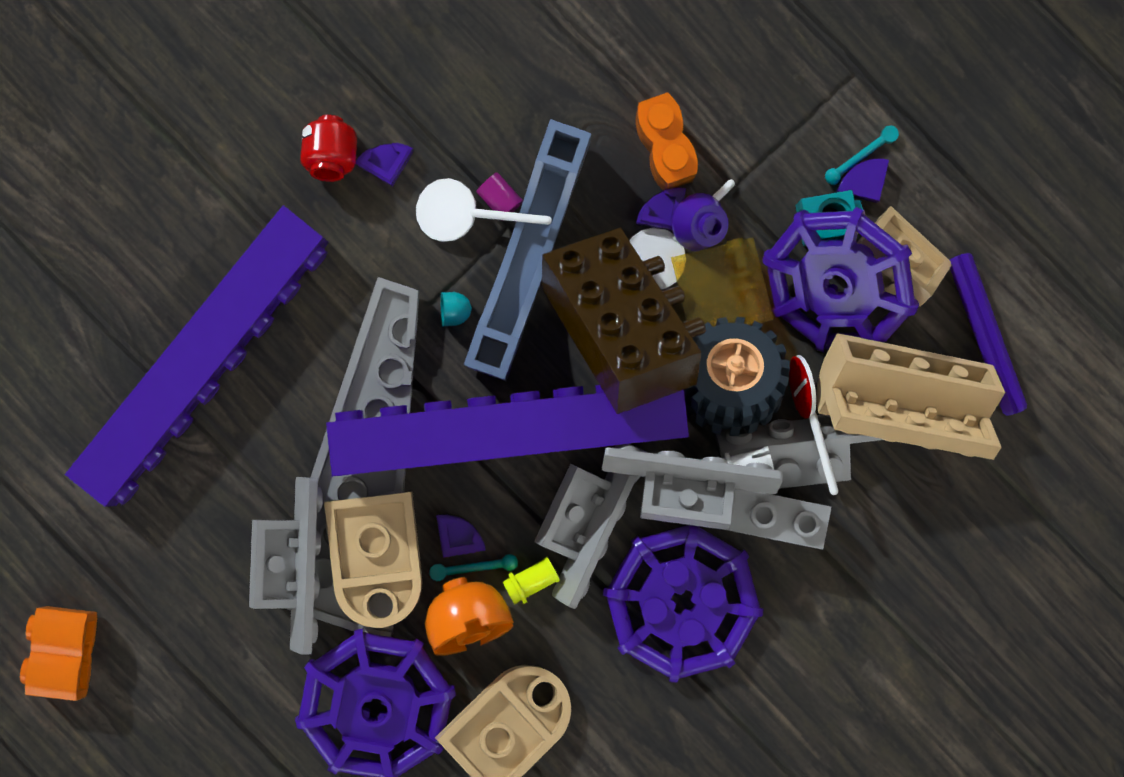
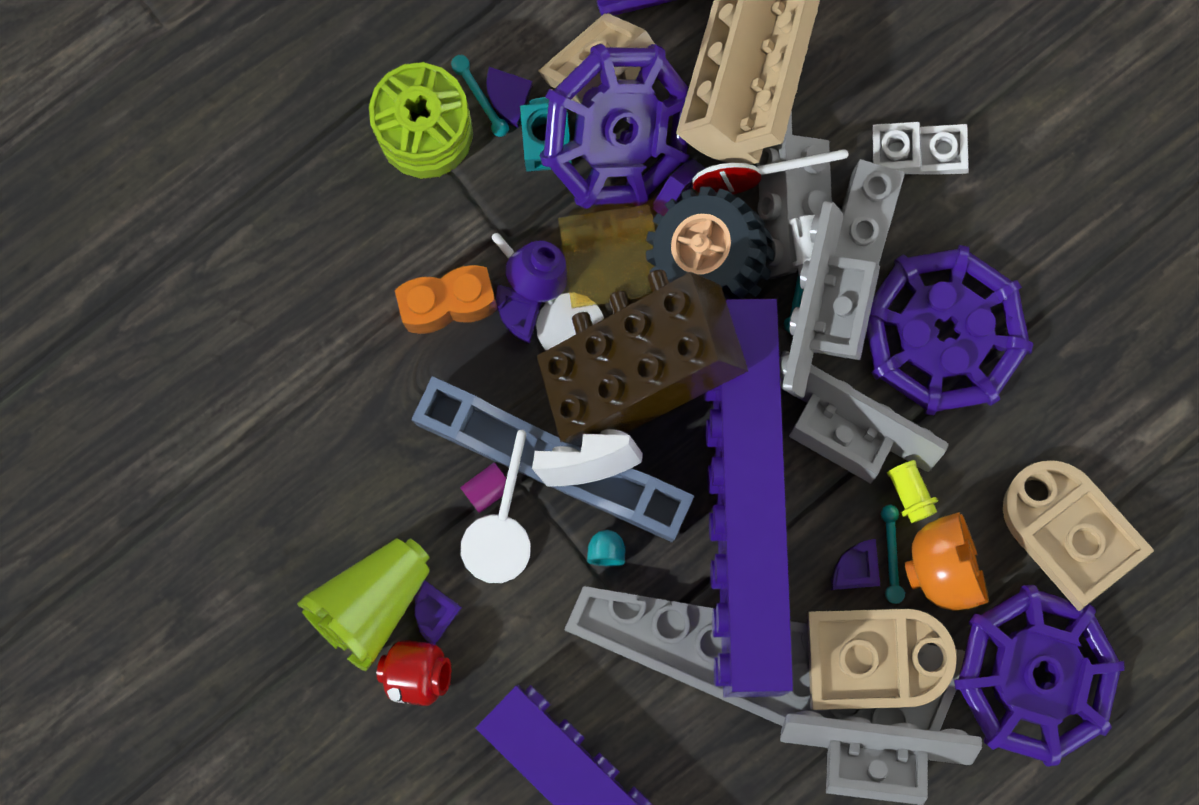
camera: 85 degrees left, 5 degrees down
none -> lime cone [297,538,430,671]
none -> lime wheel [369,62,473,179]
none -> white slope [532,429,643,486]
none -> dark purple tile [652,158,705,216]
none -> white slope [873,122,969,174]

